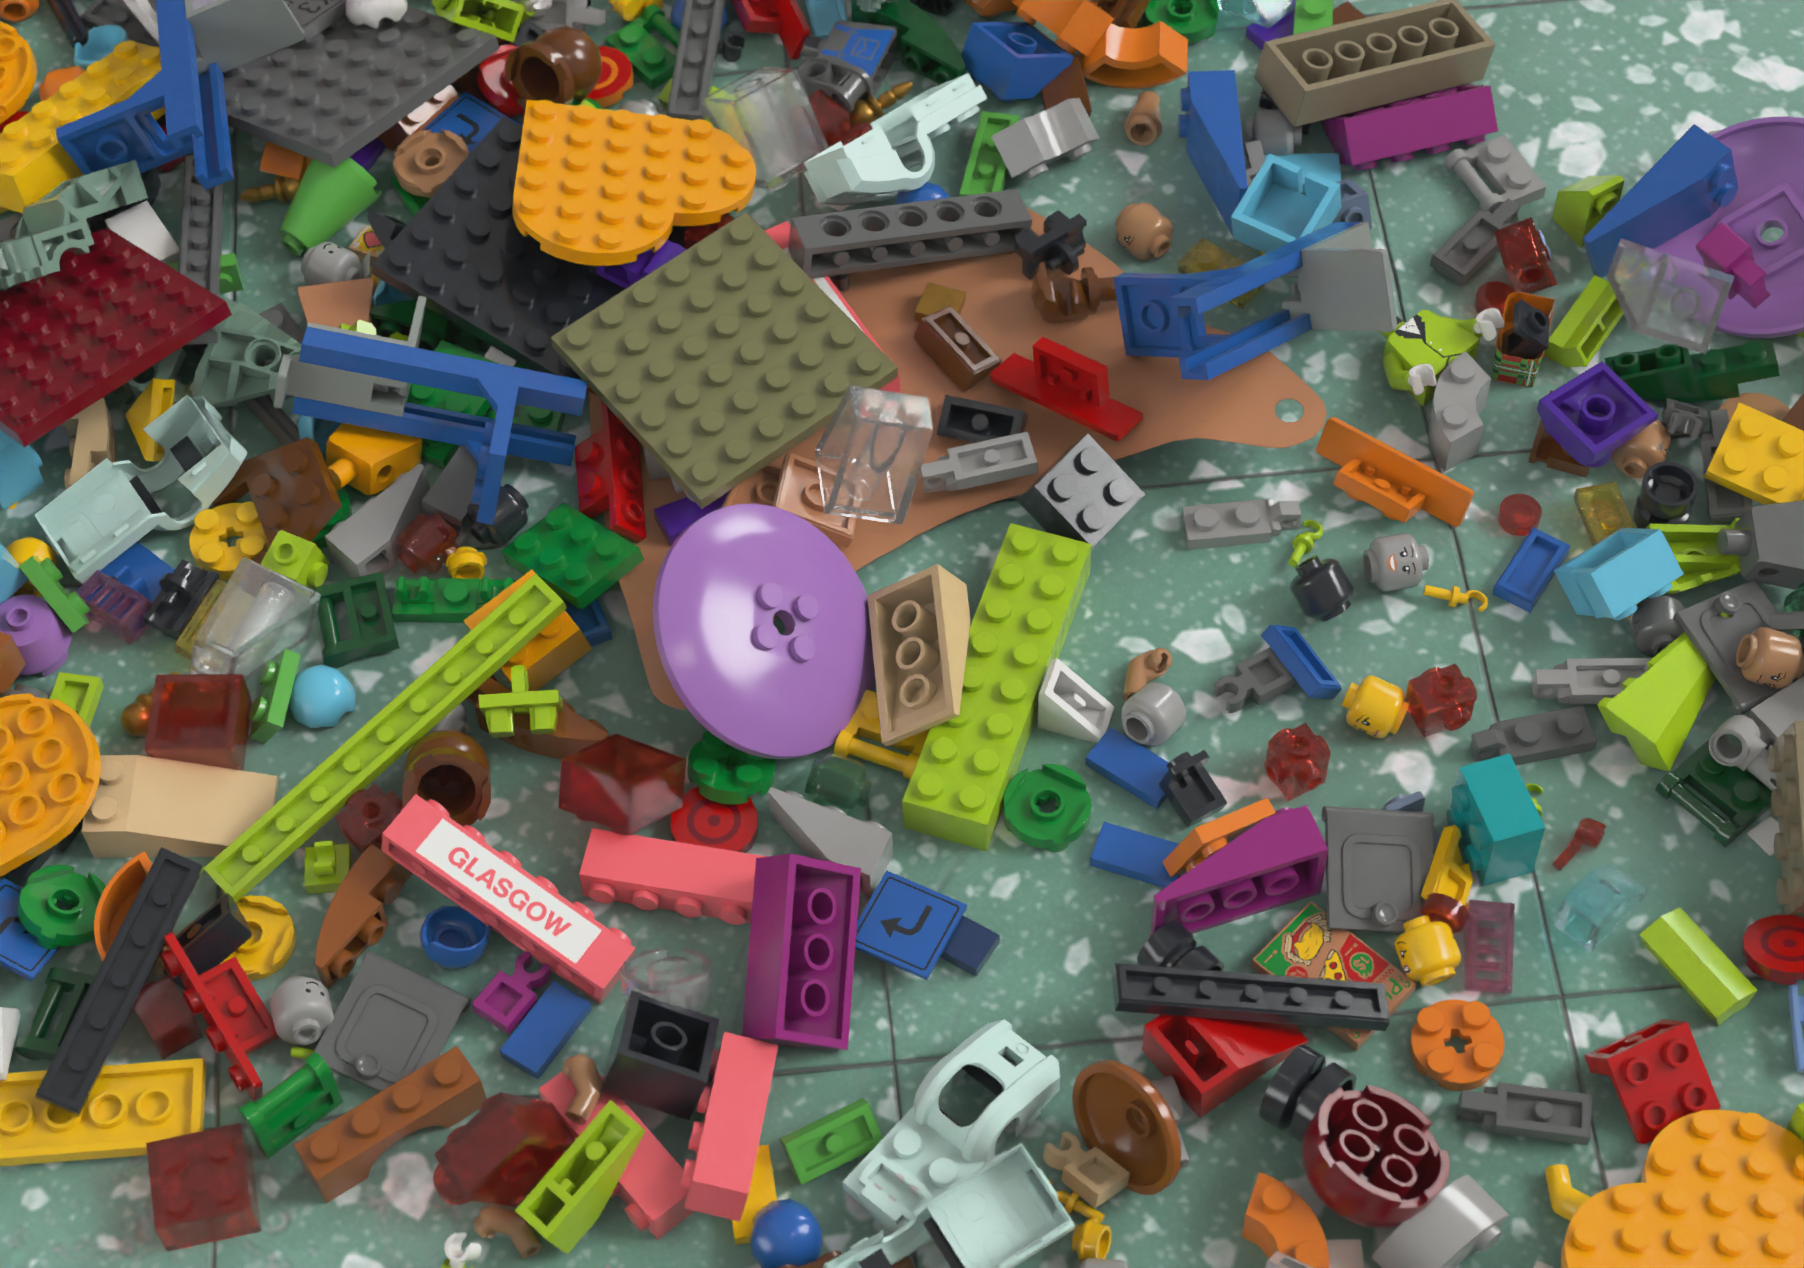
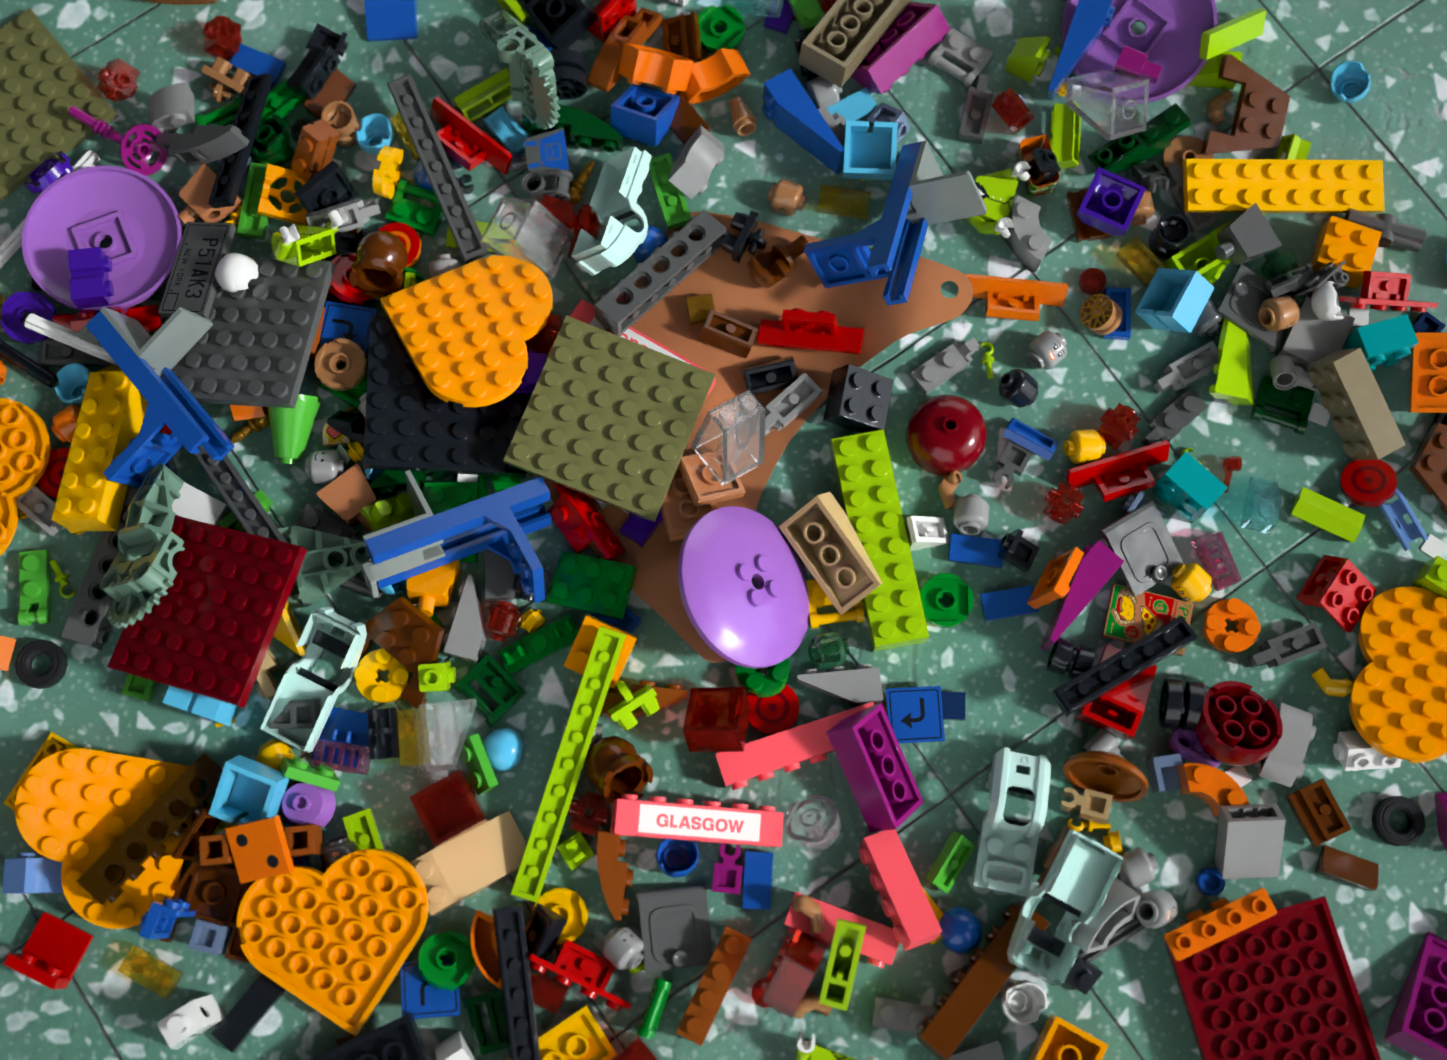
camera: 30 degrees left, 20 degrees up
pearl gold bar [120,671,179,737] -> none
black brick [600,990,719,1120] -> none
yellow tile [1421,825,1473,920] -> none
clear red tile [1421,893,1470,933] -> none
yellow hand [1423,585,1488,612] -> none
clear red tile [1475,281,1515,316] -> none
none -> dark grey tile [269,699,321,729]
none -> dark red cylinder [906,395,987,476]
none -> red bracket [1067,440,1170,502]
none -> medium nougat wheel [1080,294,1123,335]
none -> sand blue panel [1146,753,1182,793]
none -> medium lavender plate [1169,728,1222,768]

